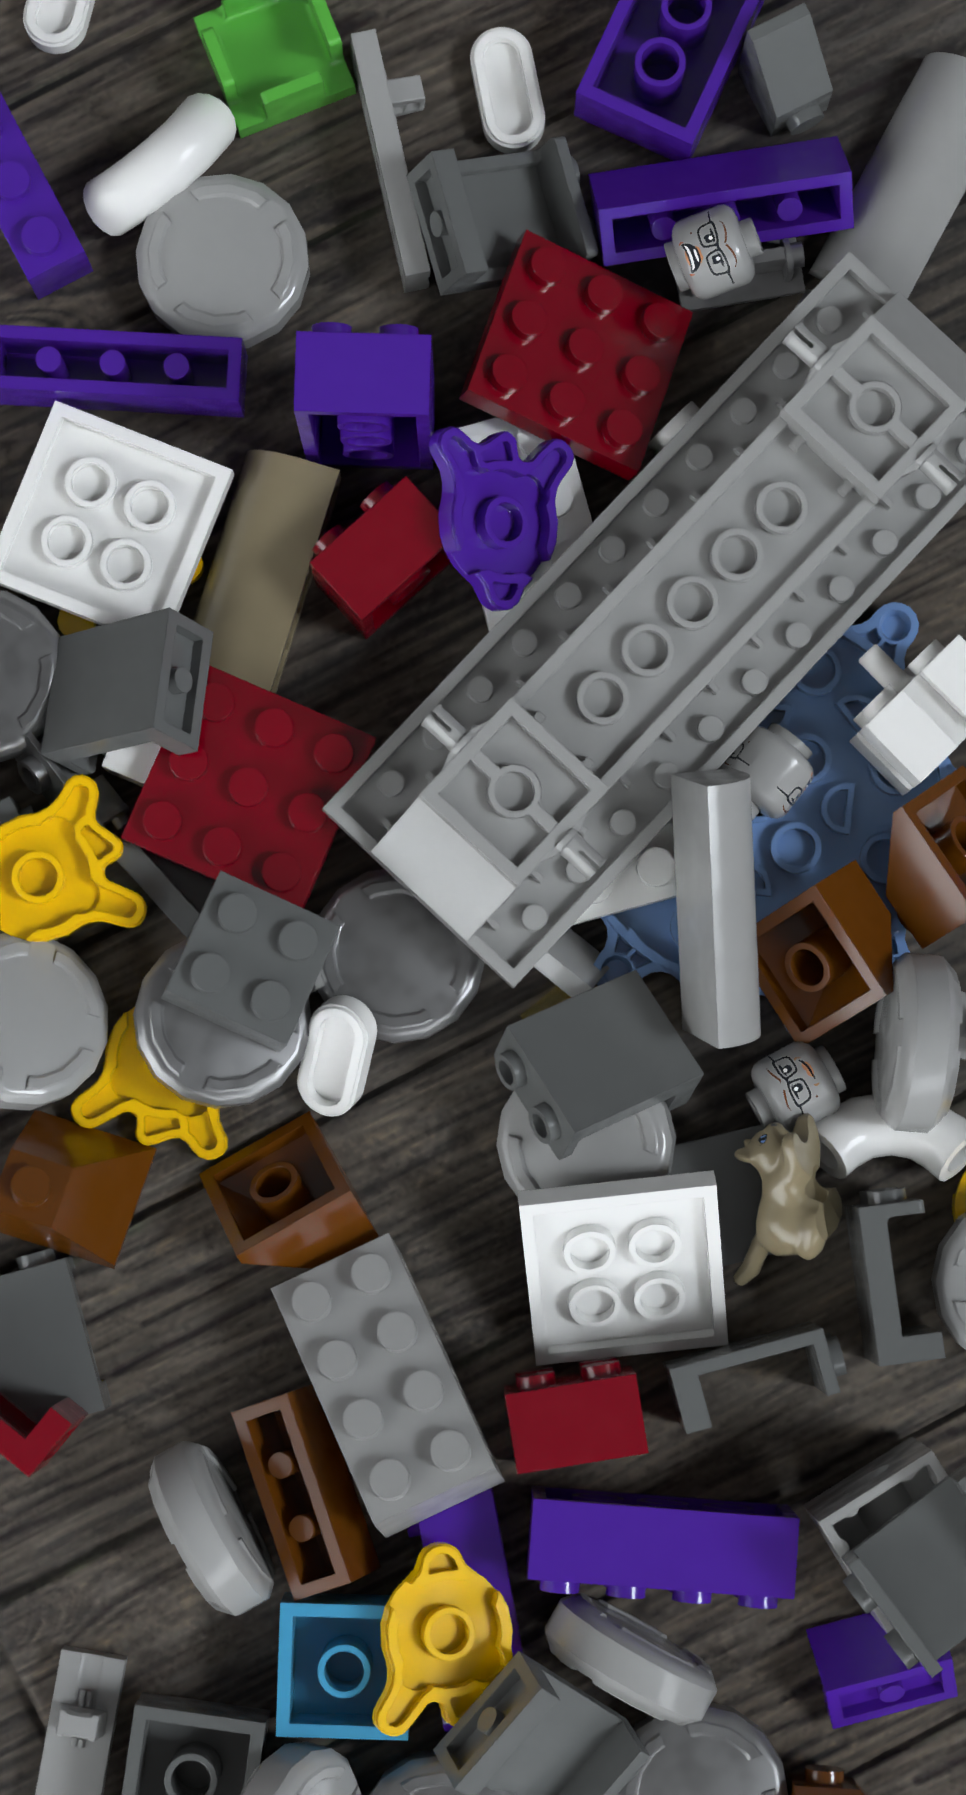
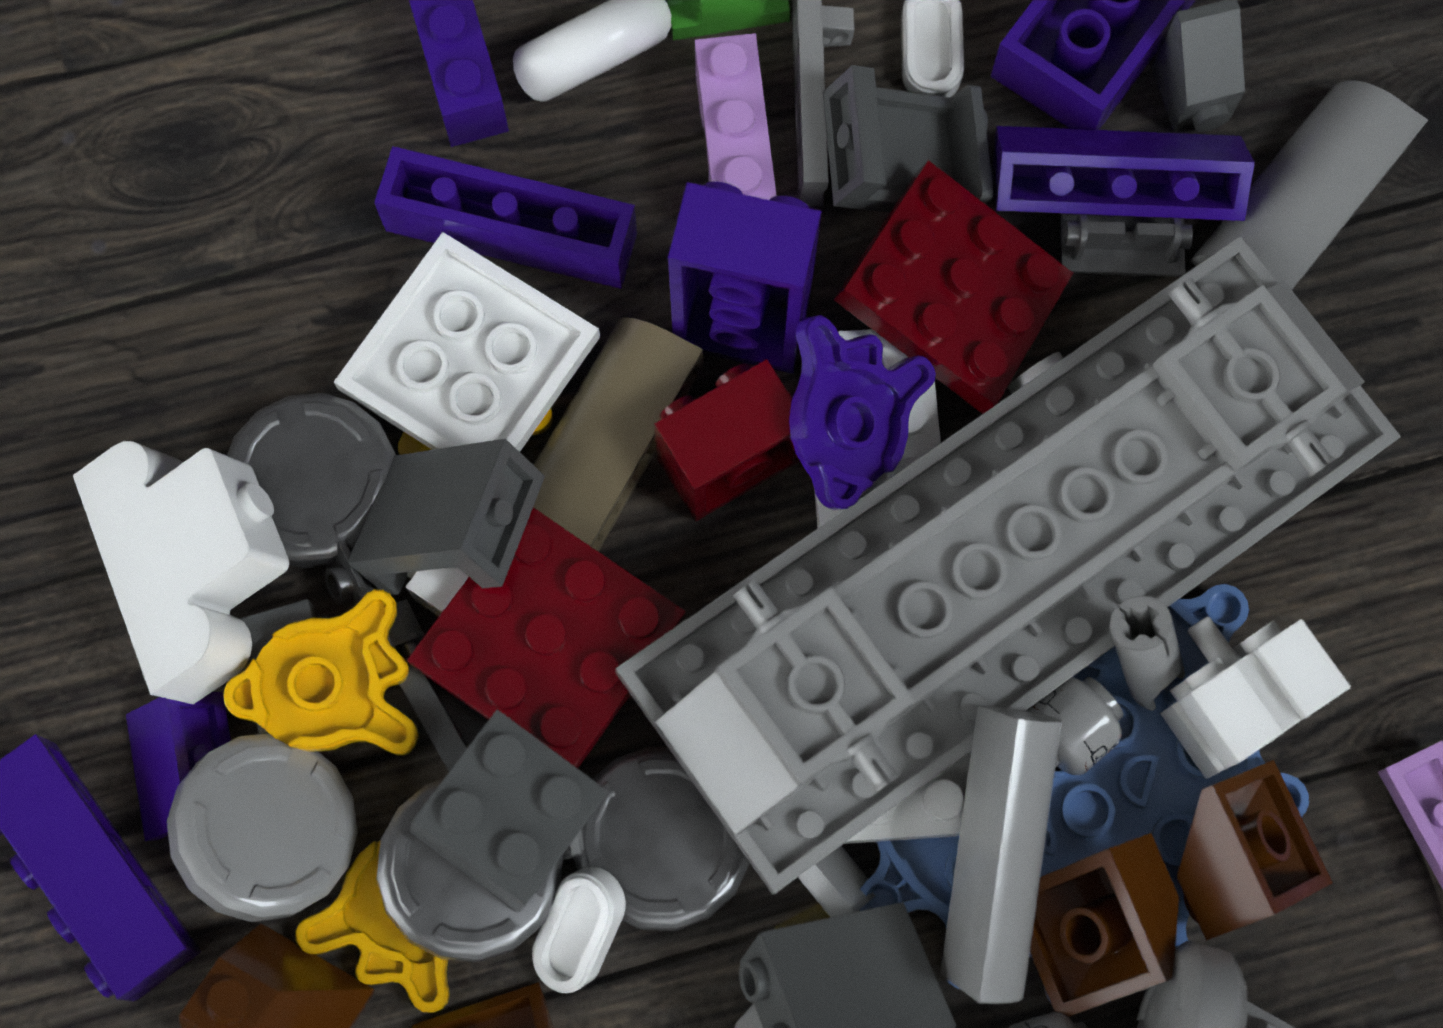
camera: 10 degrees right, 10 degrees down
light grey piece [136,174,310,348] -> none
light grey head [664,204,764,300] -> none
none -> lavender arch [695,33,777,200]
none -> light grey piece [1109,596,1185,711]

